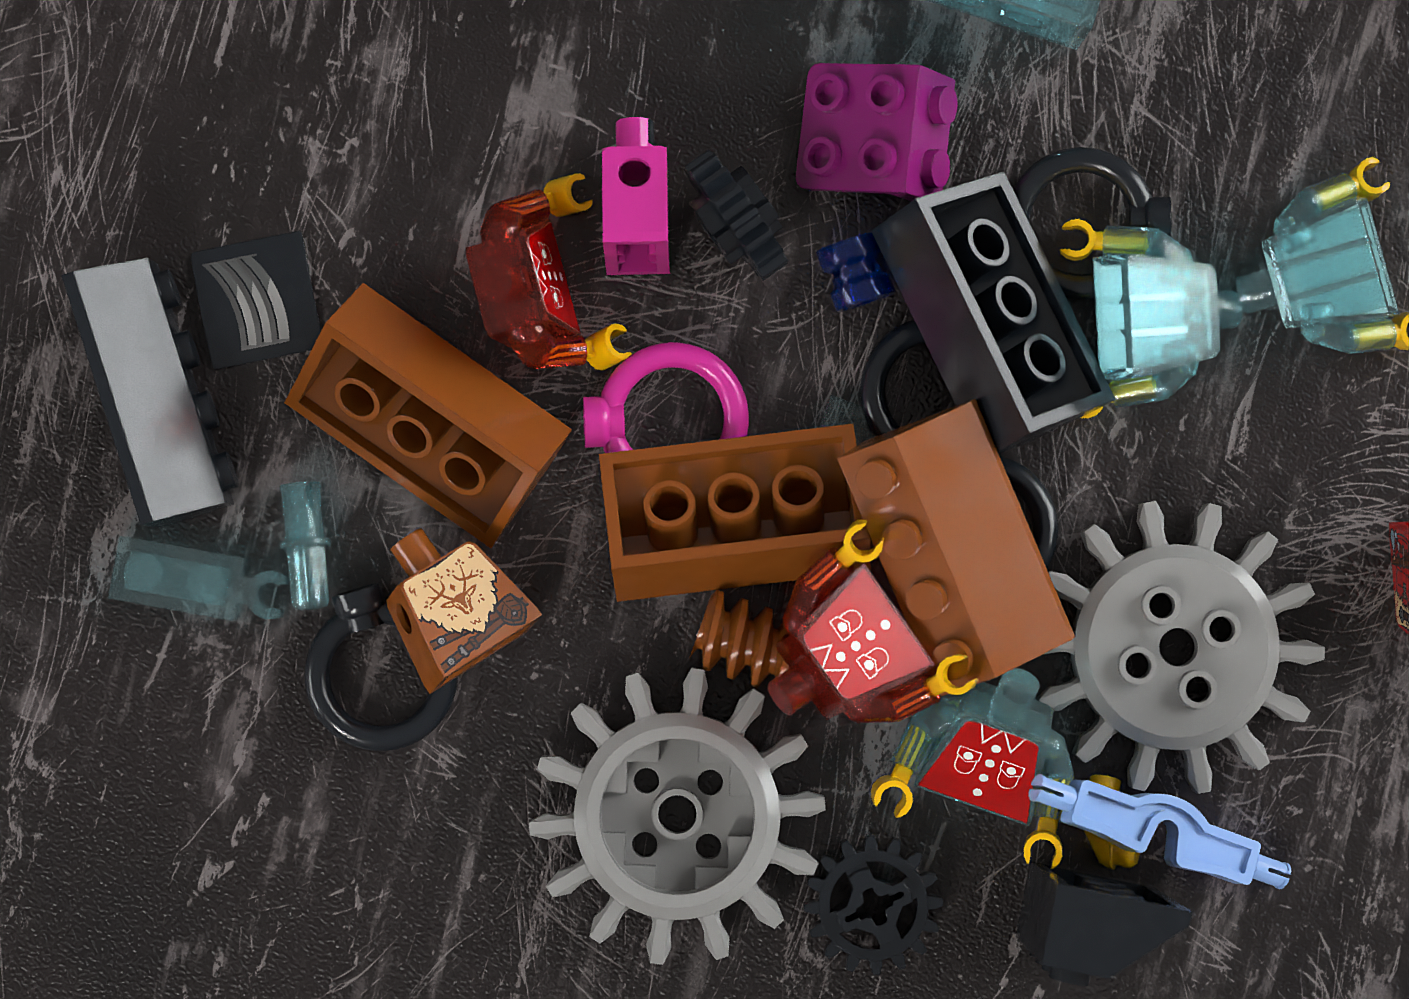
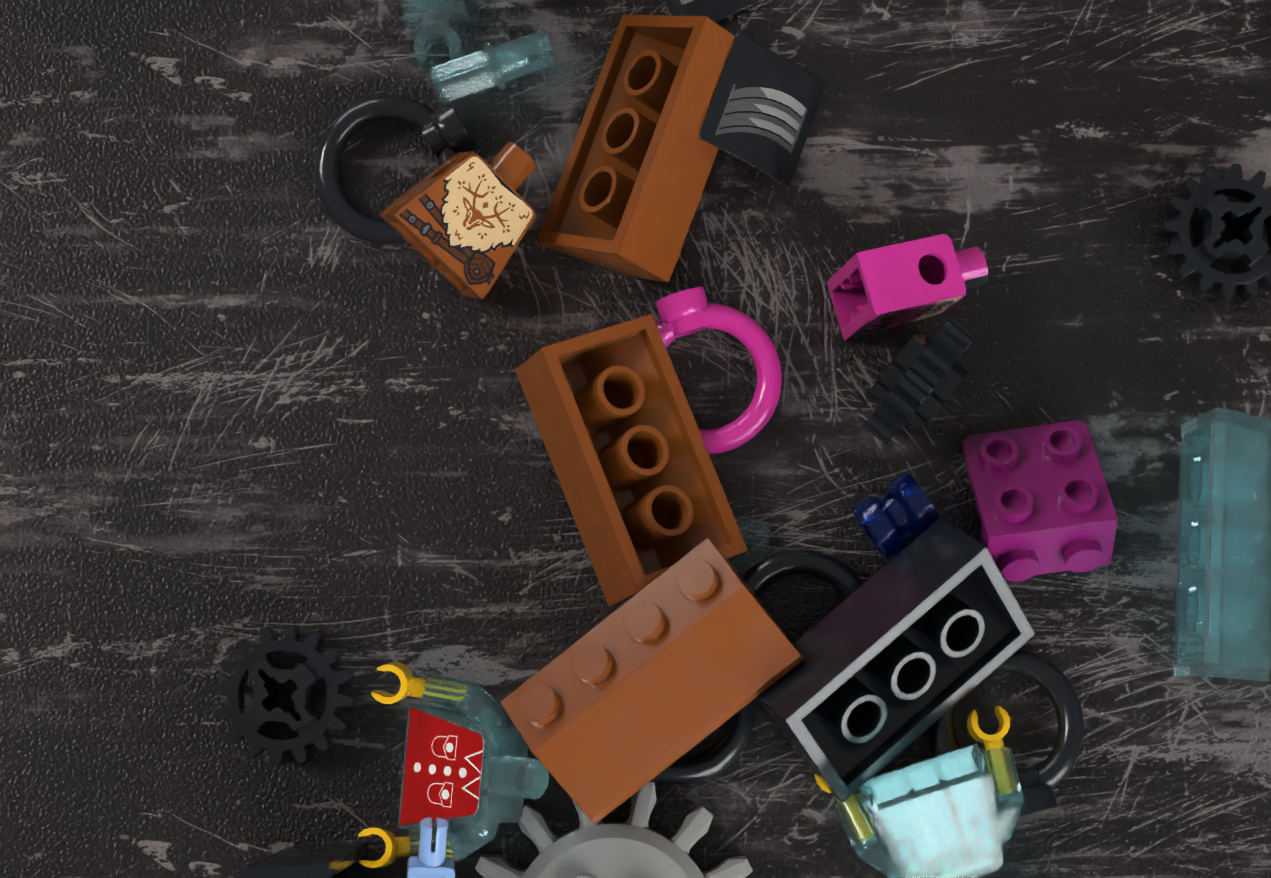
camera: 80 degrees right, 5 degrees down
clear red torso [466,173,632,370] -> none
light grey gear [529,667,826,965] -> none
dark orange piece [689,589,822,705] -> none
torso [767,519,978,723] -> none
none -> black sticker [699,35,825,187]

